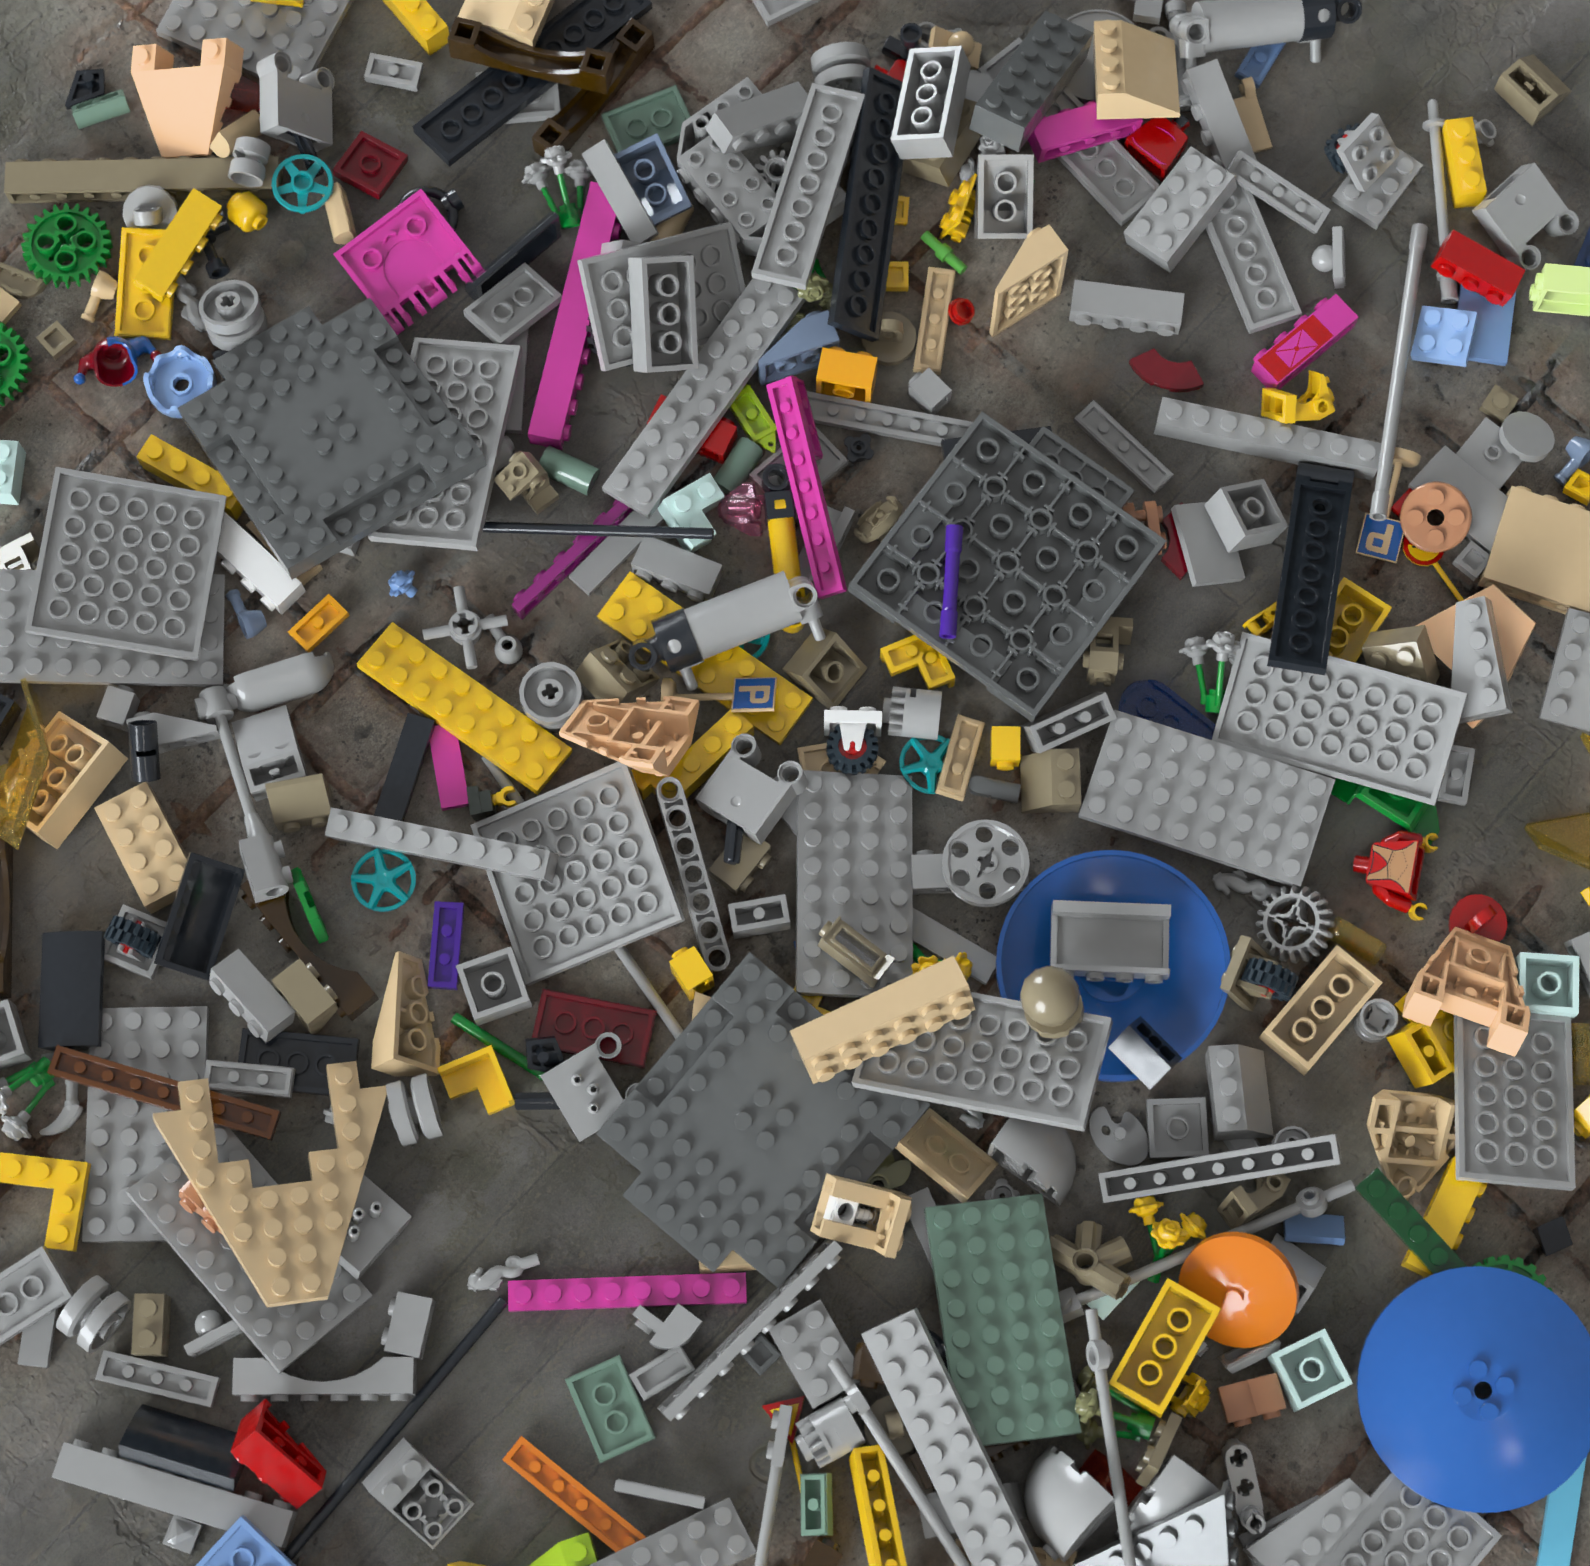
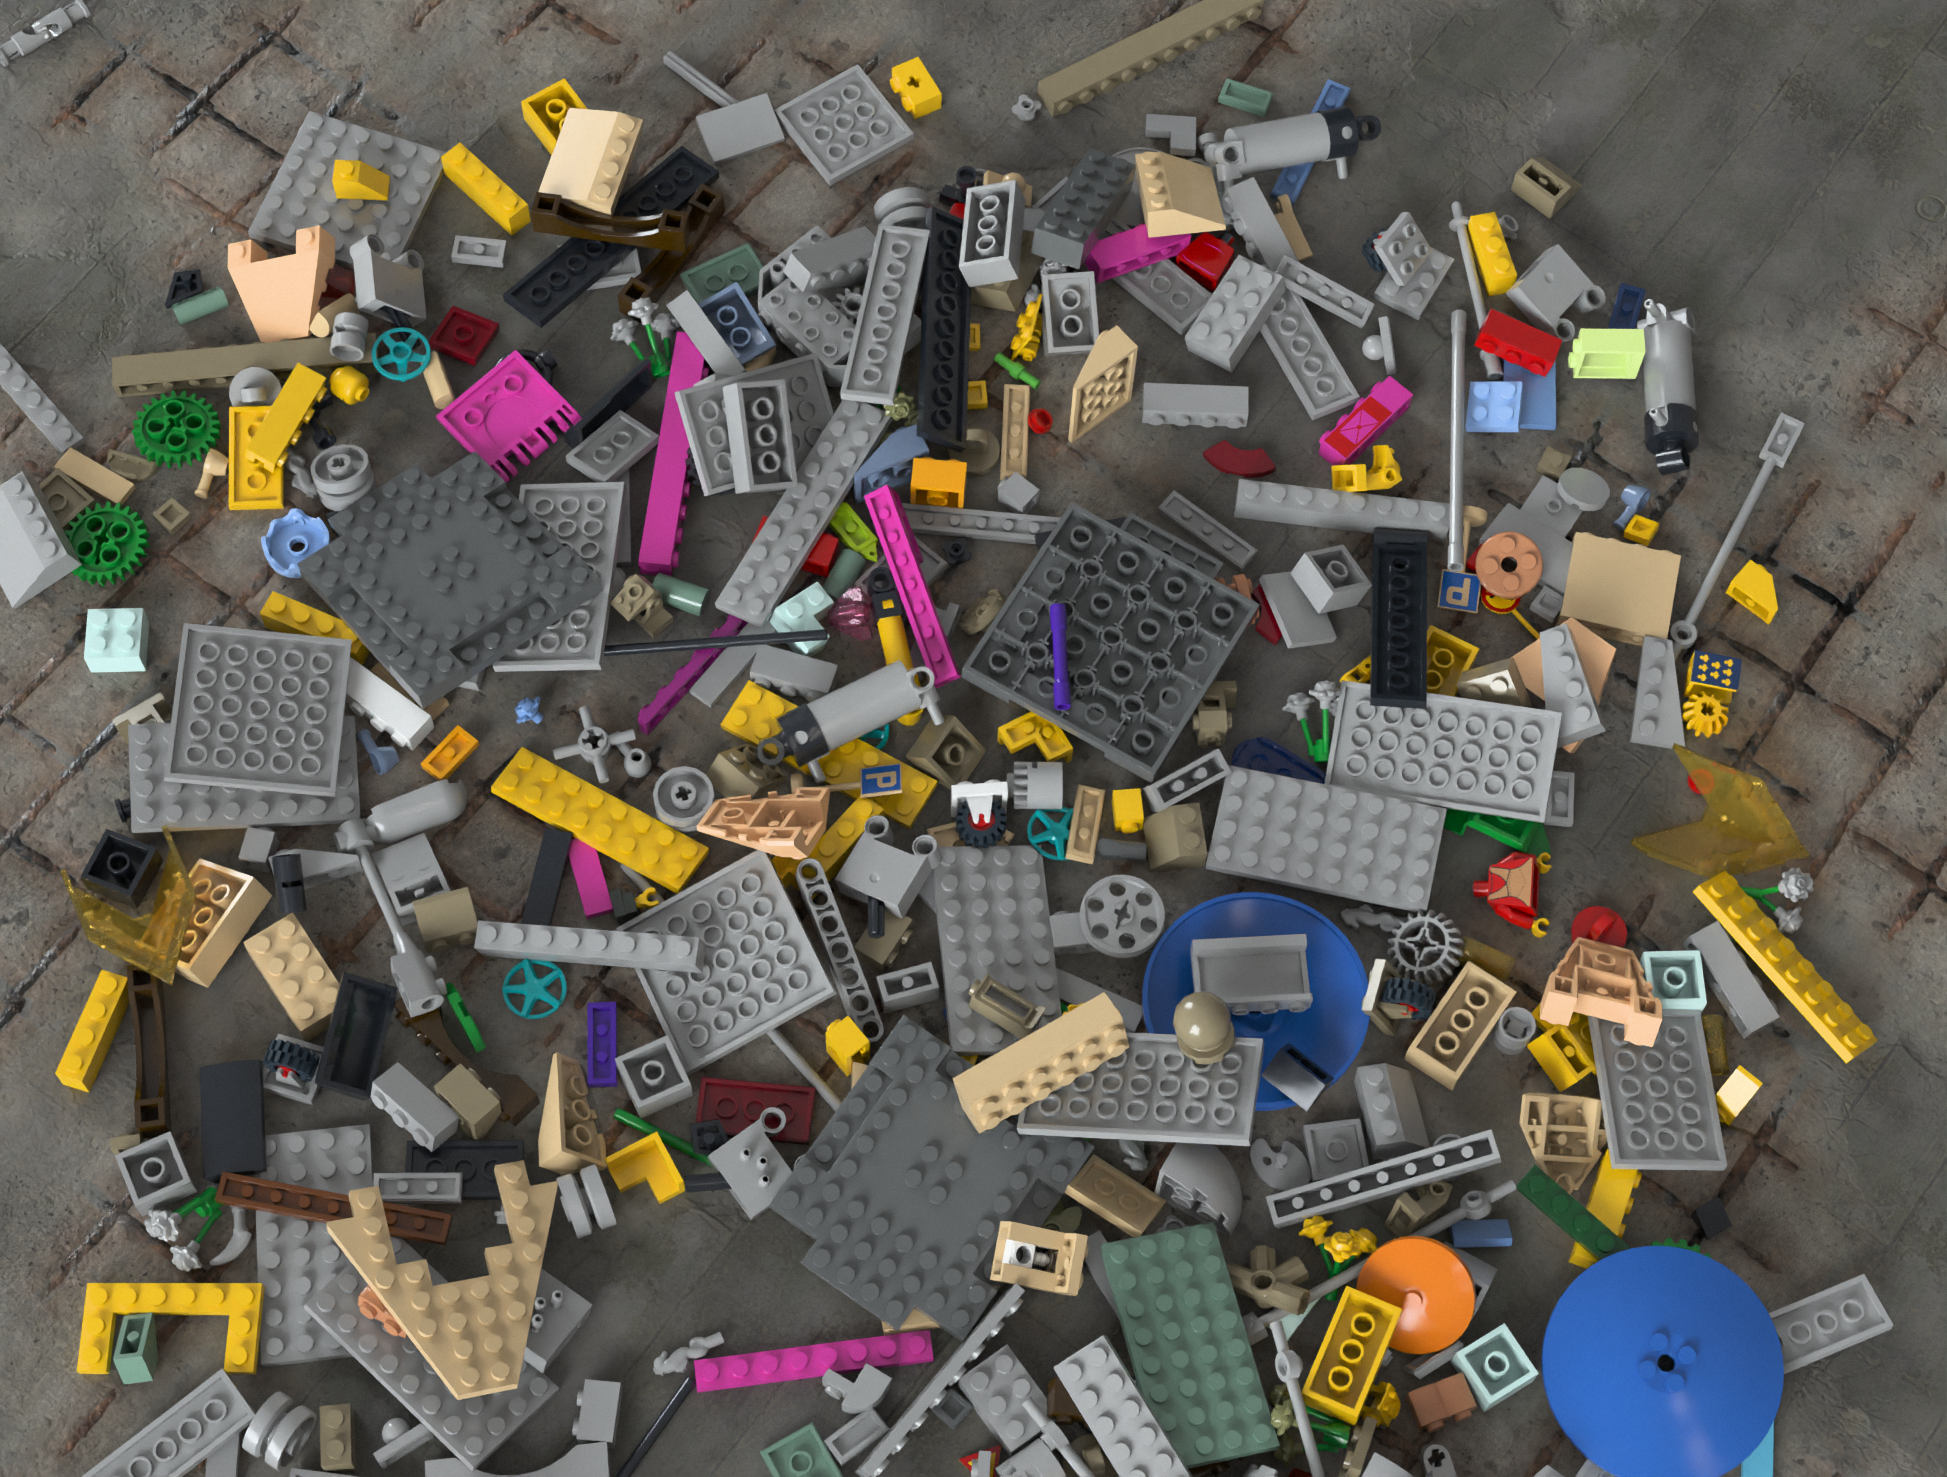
camera: 10 degrees left, 10 degrees down
dark red piece [74,336,162,387] -> none

